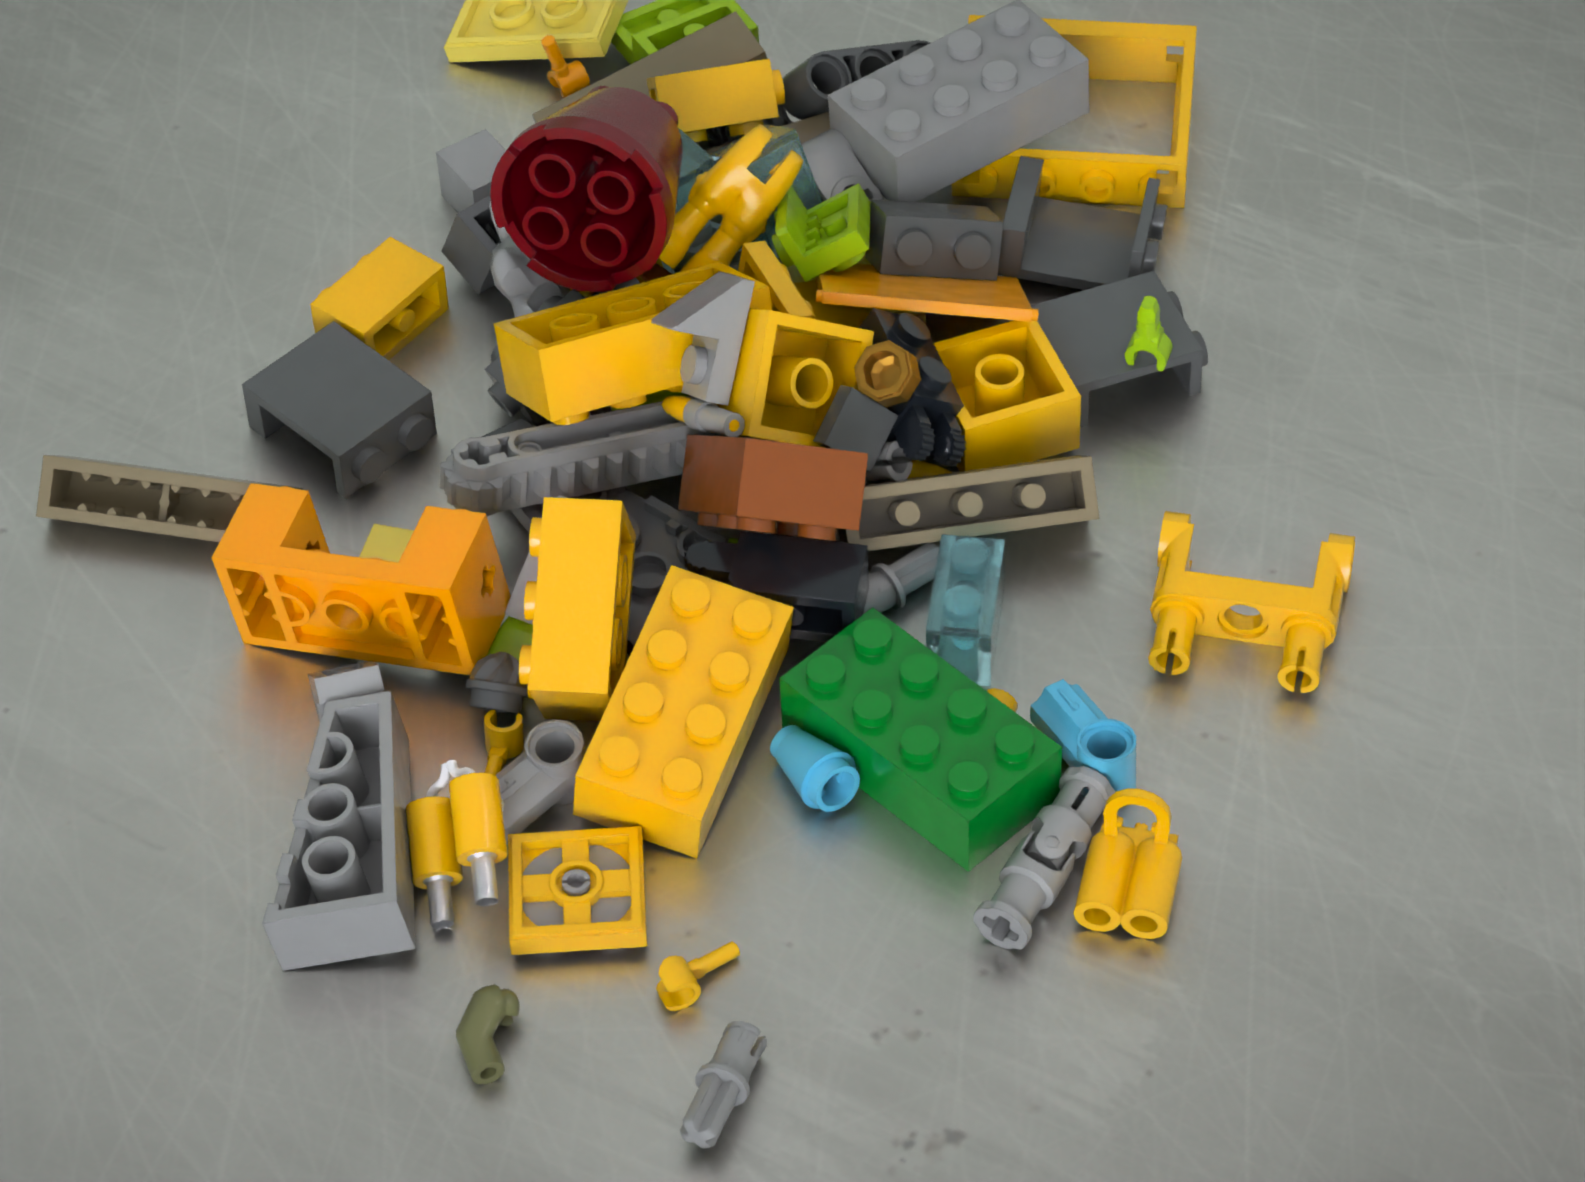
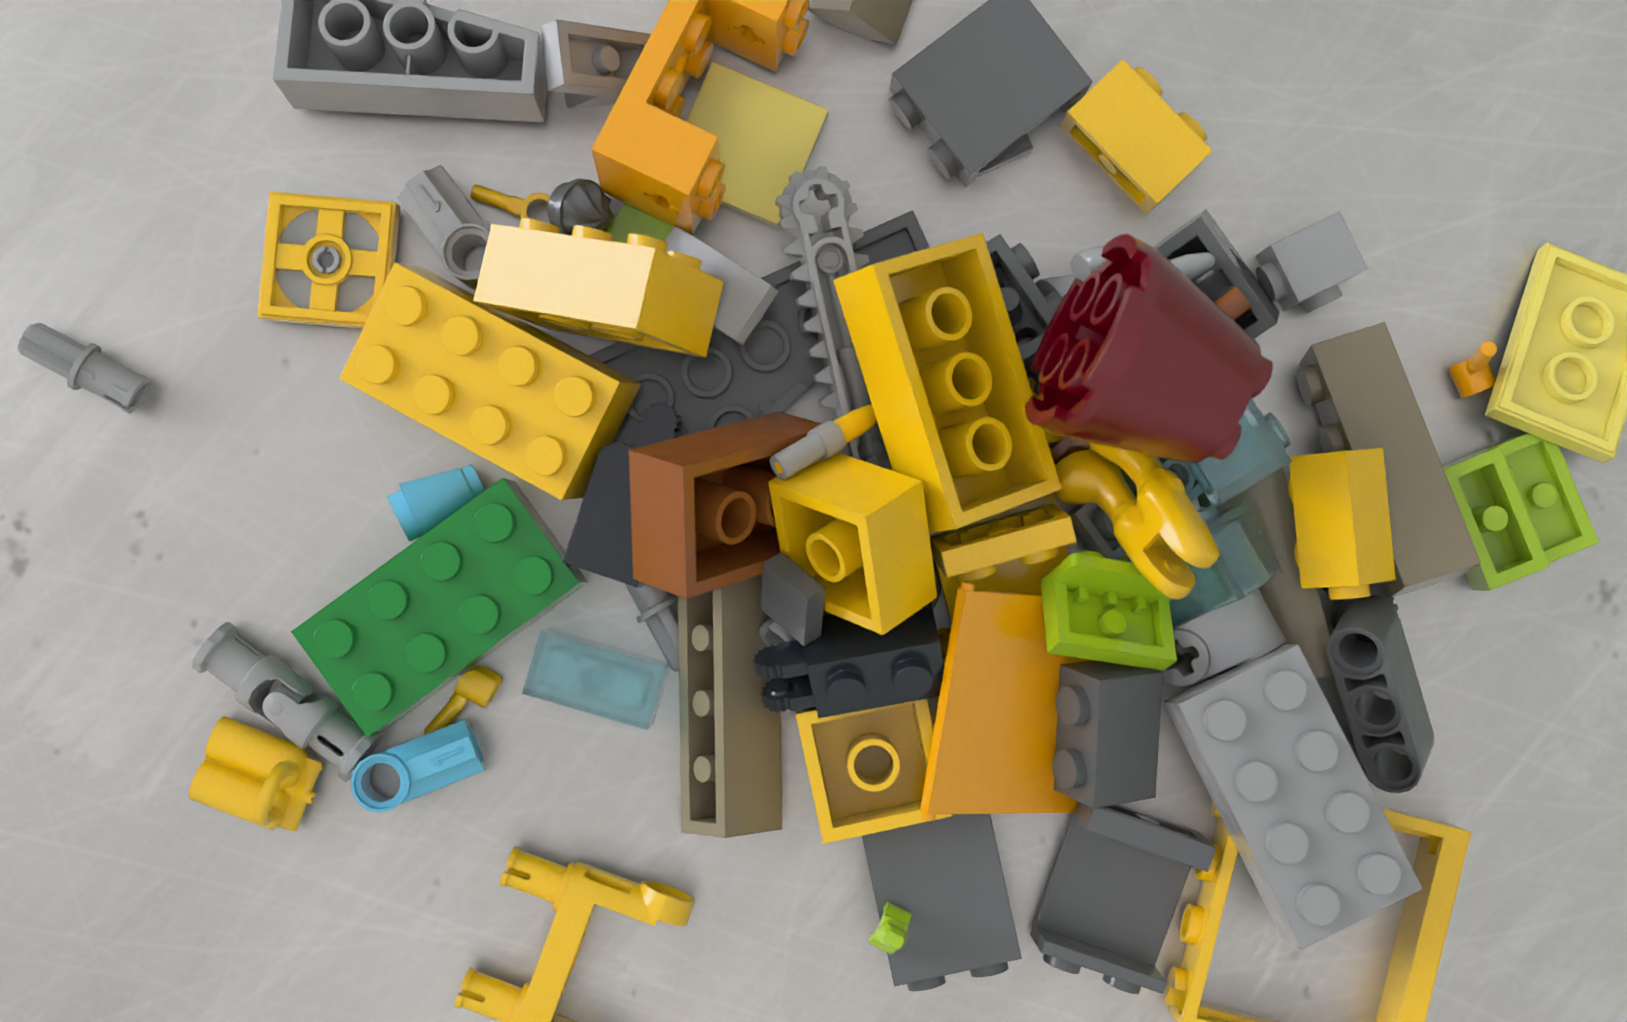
camera: 95 degrees right, 40 degrees up
yellow piece [405,760,507,929] -> none
olive arm [456,984,520,1085] -> none
light grey slope [651,271,755,406] -> none
yellow hand [656,941,740,1011] -> none
pearl gold tile [854,340,921,407] -> none

